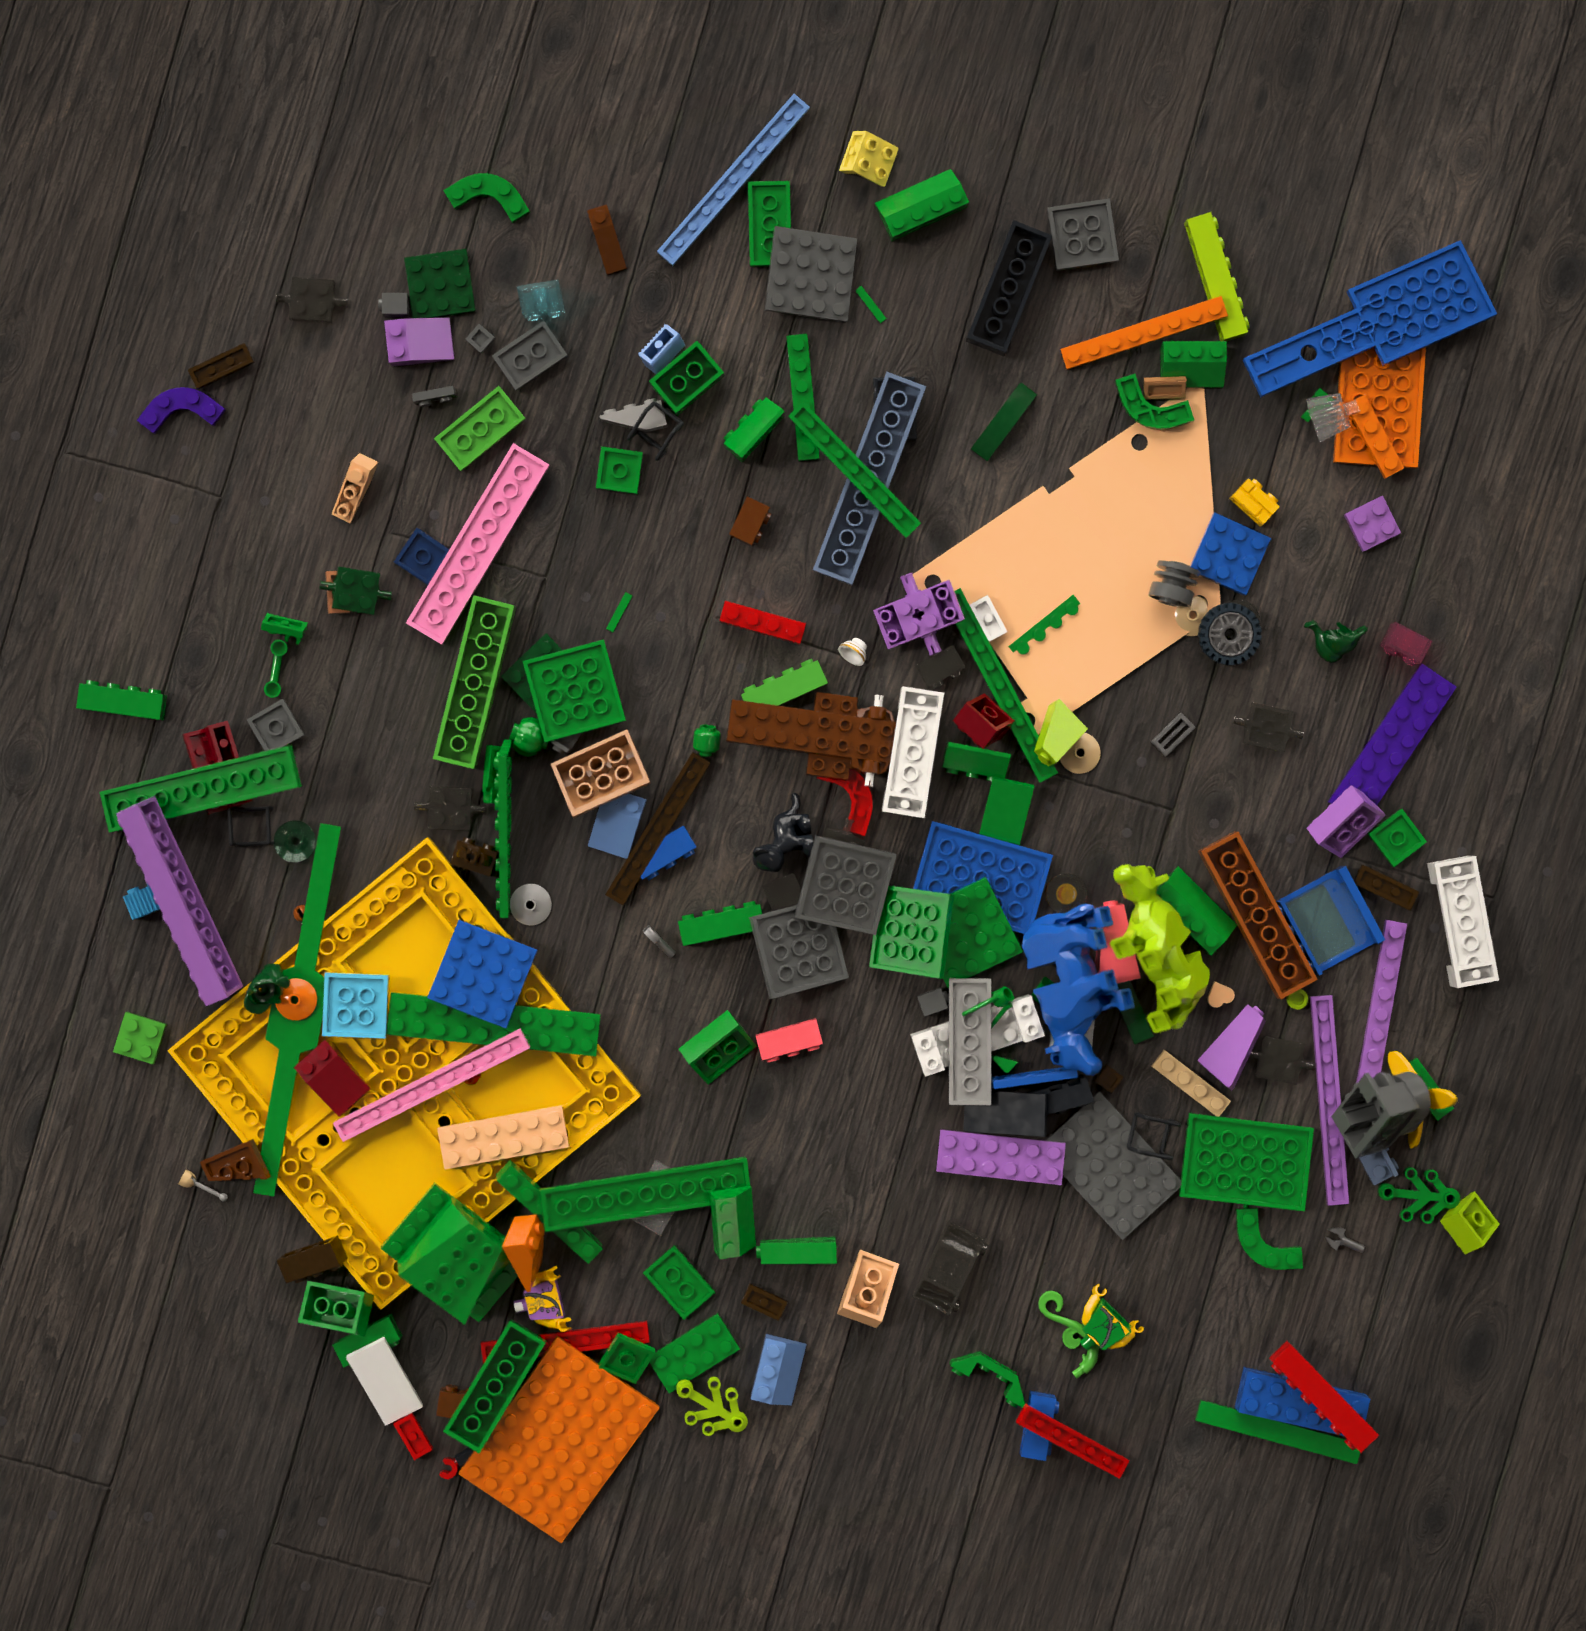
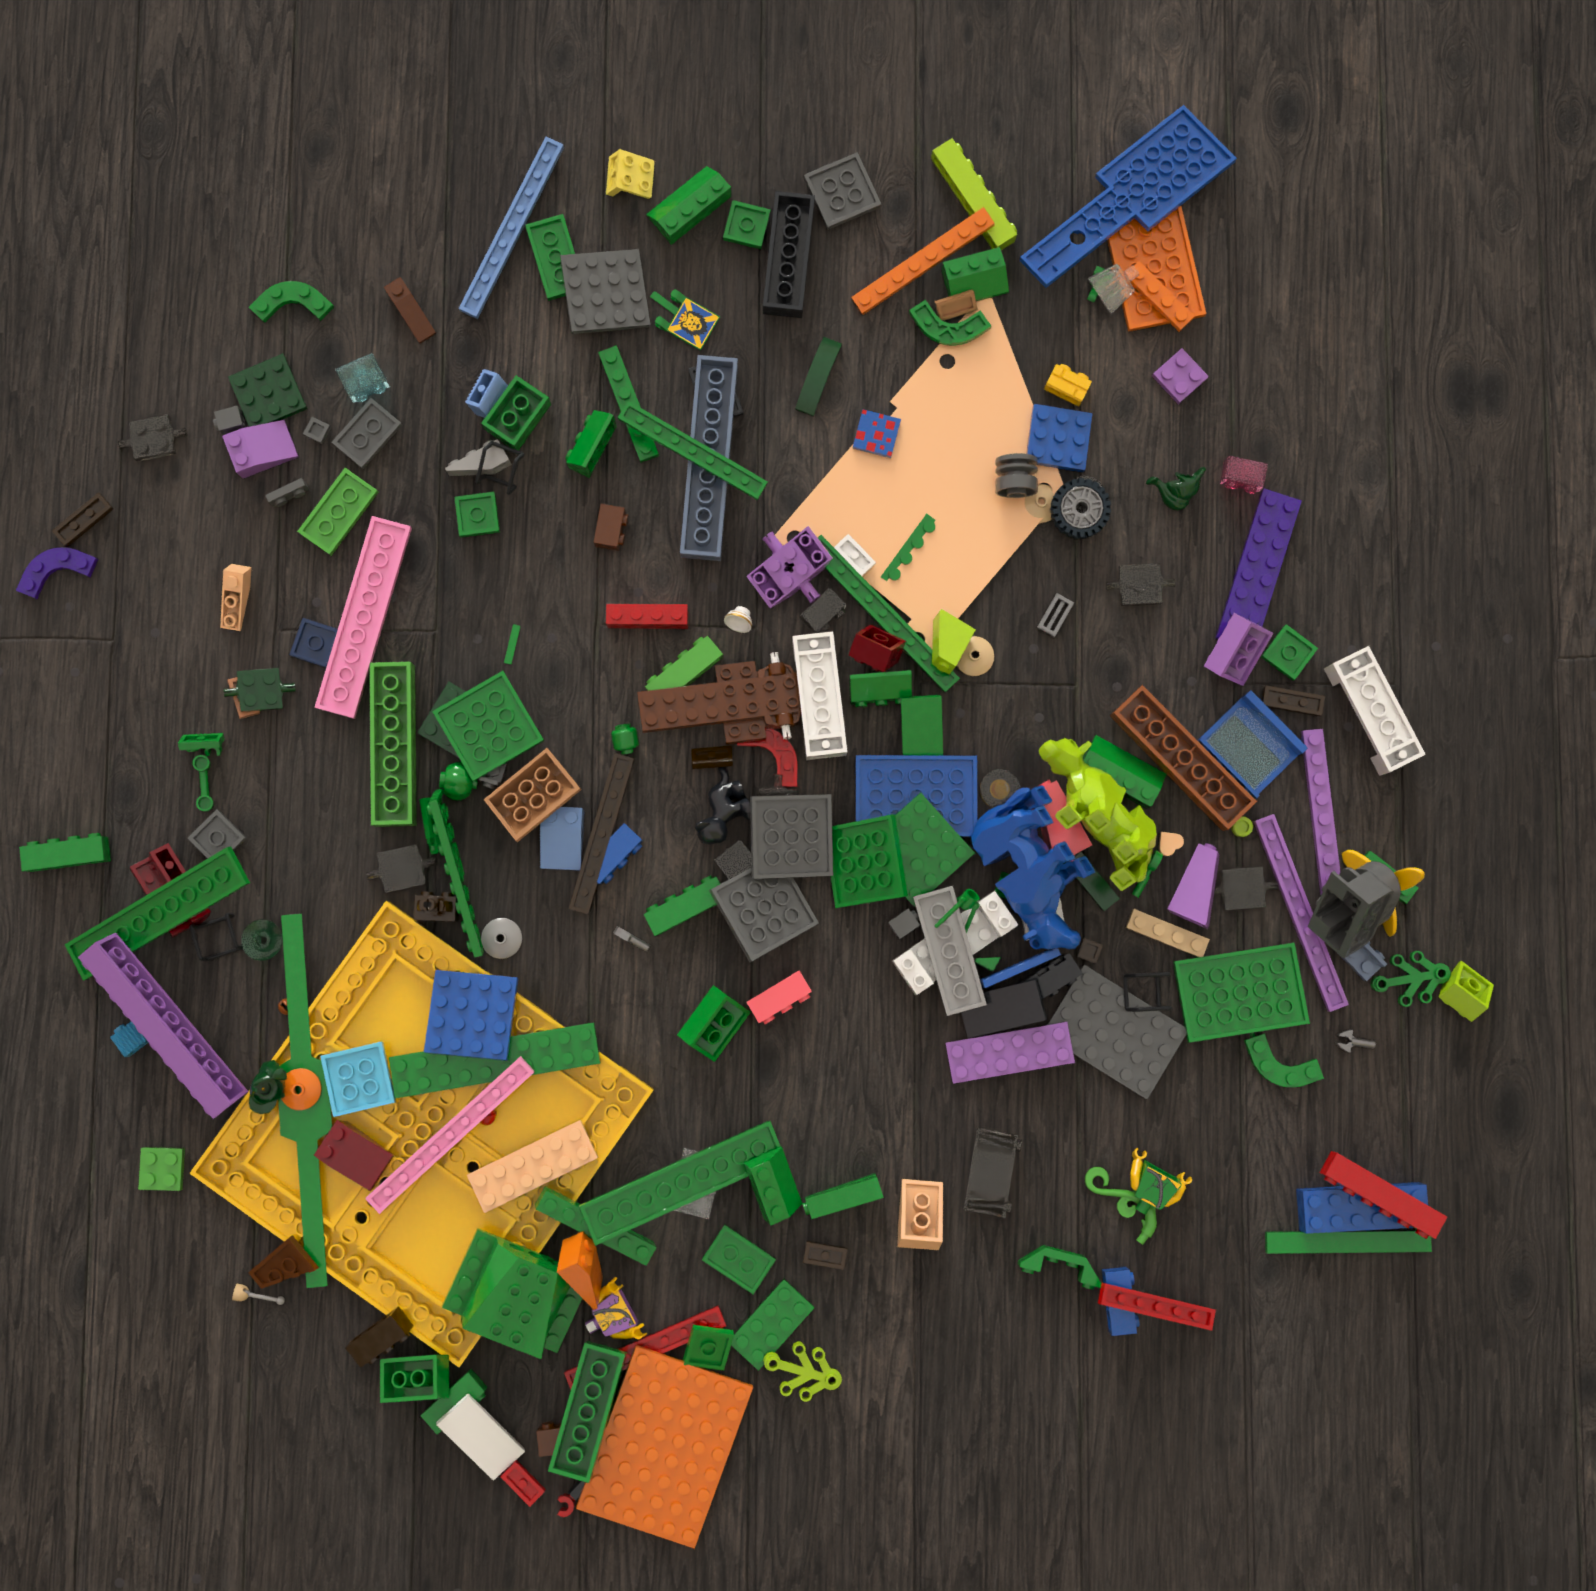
camera: 30 degrees left, 5 degrees down
medium blue slope [751,1334,807,1405] -> none
none -> flag [655,289,720,351]
none -> dark brown plate [691,746,733,769]
none -> green plate [723,200,771,249]
none -> blue tile [853,409,901,458]
none -> green piece [1132,850,1163,898]

